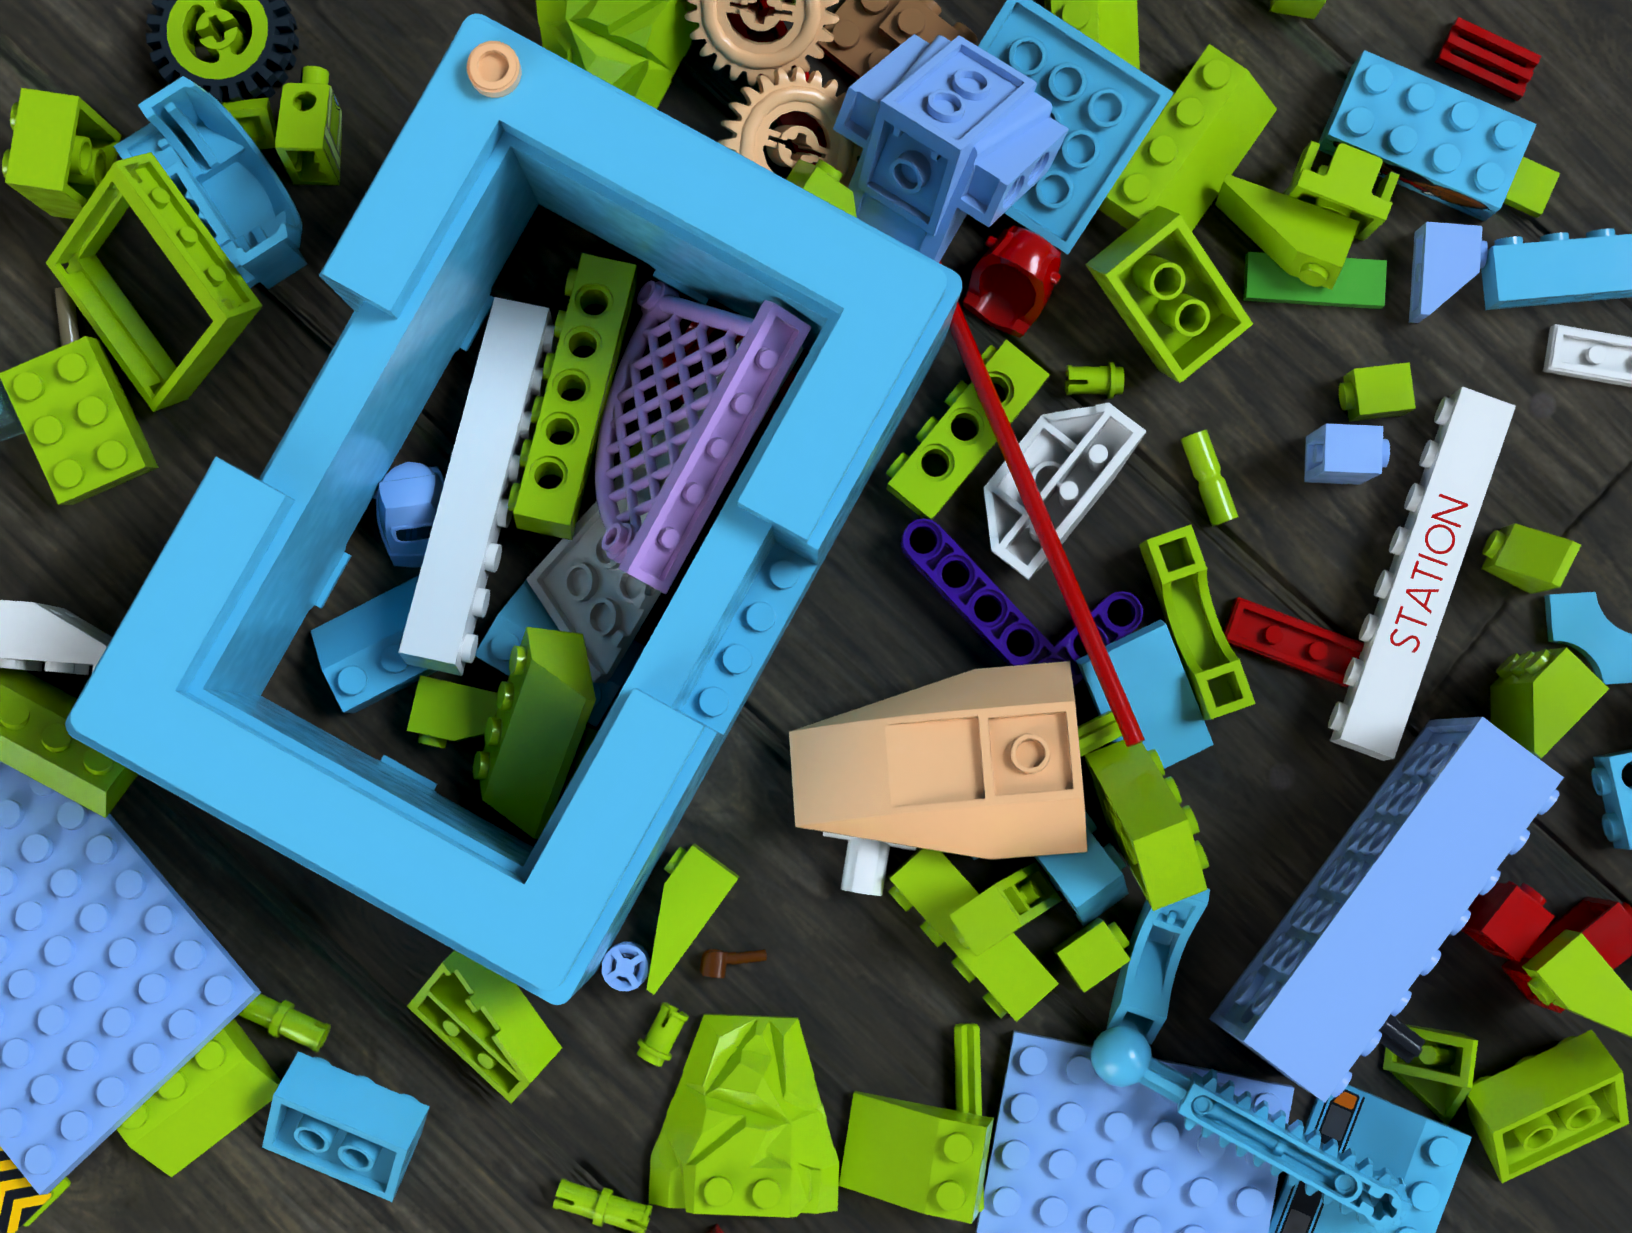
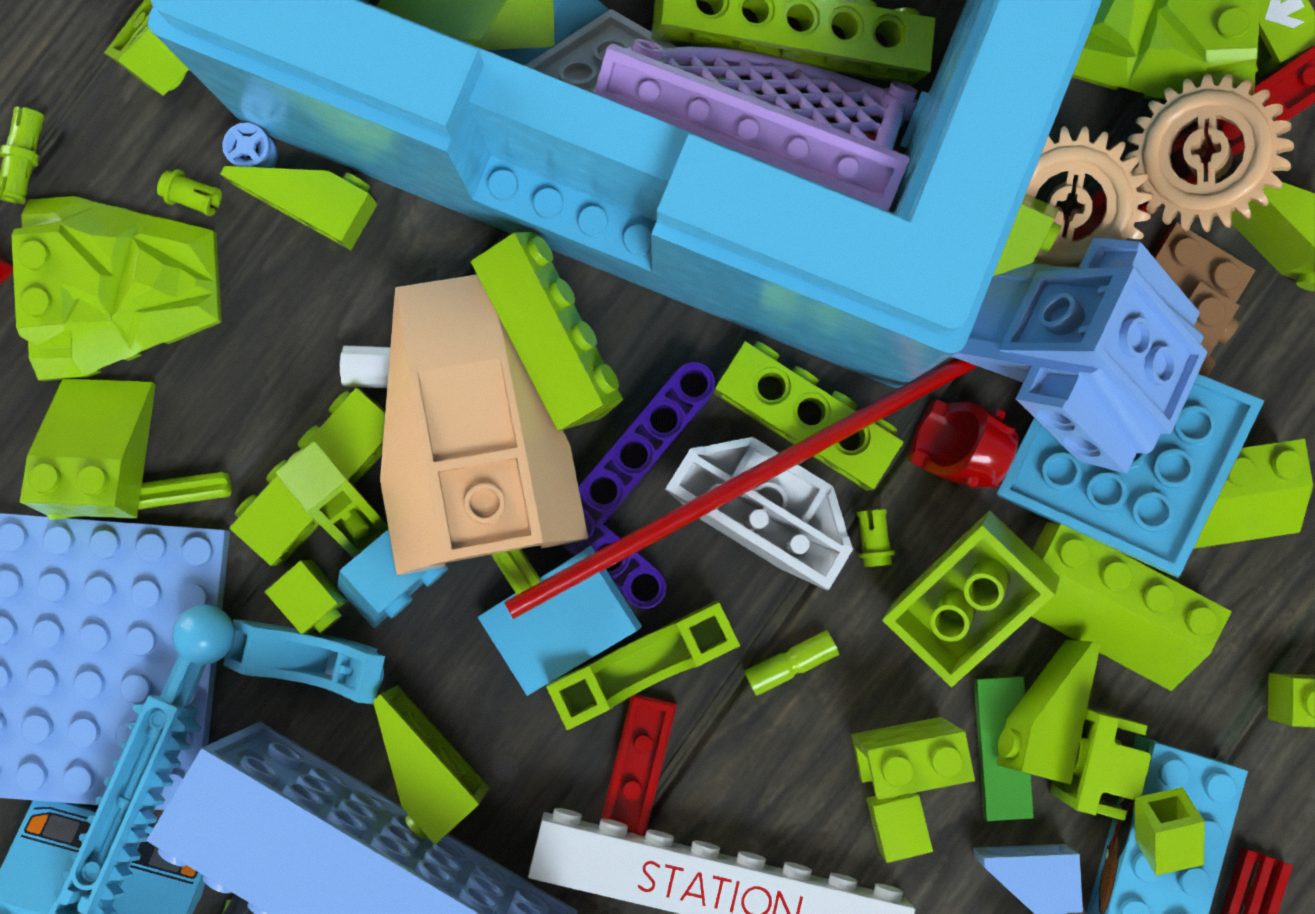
camera: 85 degrees right, 0 degrees up
reddish brown hand [700,949,767,978] -> none
lime brick [1084,740,1209,911] -> none
light blue brick [1304,423,1390,485] -> none
none -> lime slope [373,685,490,845]
none -> lime slope [470,232,623,431]
none -> lime panel [851,717,975,800]
none -> lime brick [1134,787,1205,876]

